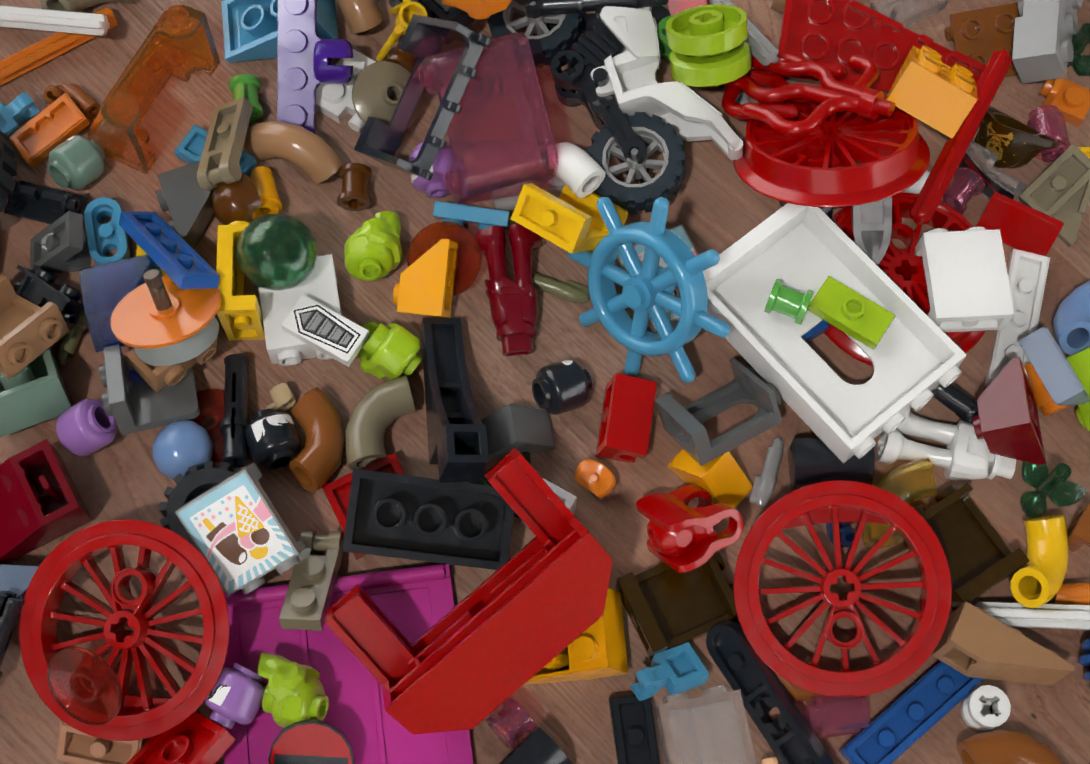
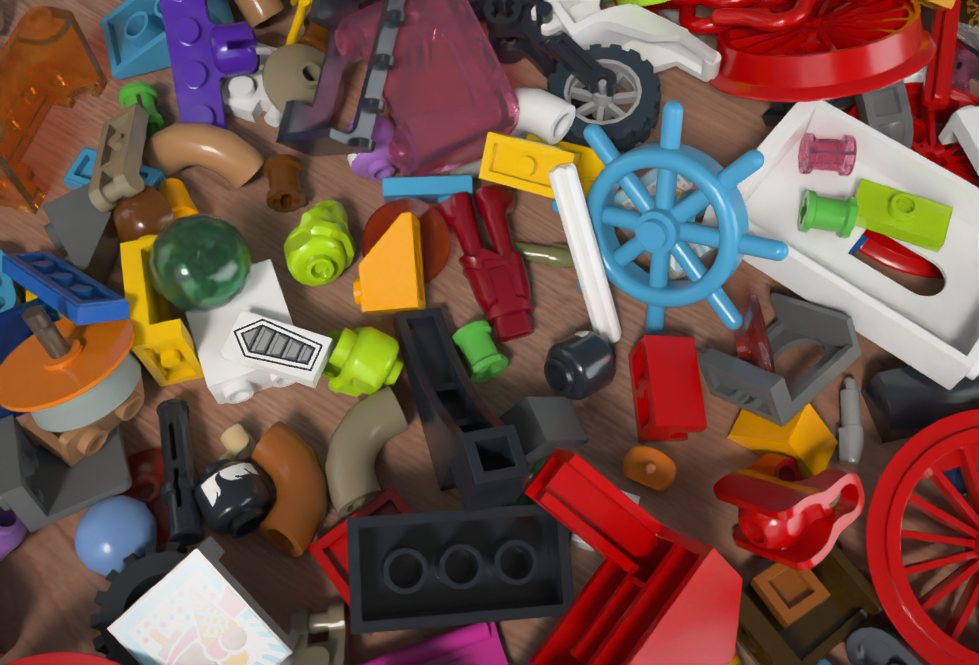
camera: 10 degrees left, 5 degrees down
none -> bright green bush [451,320,509,383]
none -> white axle [549,163,622,343]
none -> clear red dish [734,293,776,374]
none -> dark orange plate [750,563,831,629]
none -> clear pink bush [798,133,857,176]

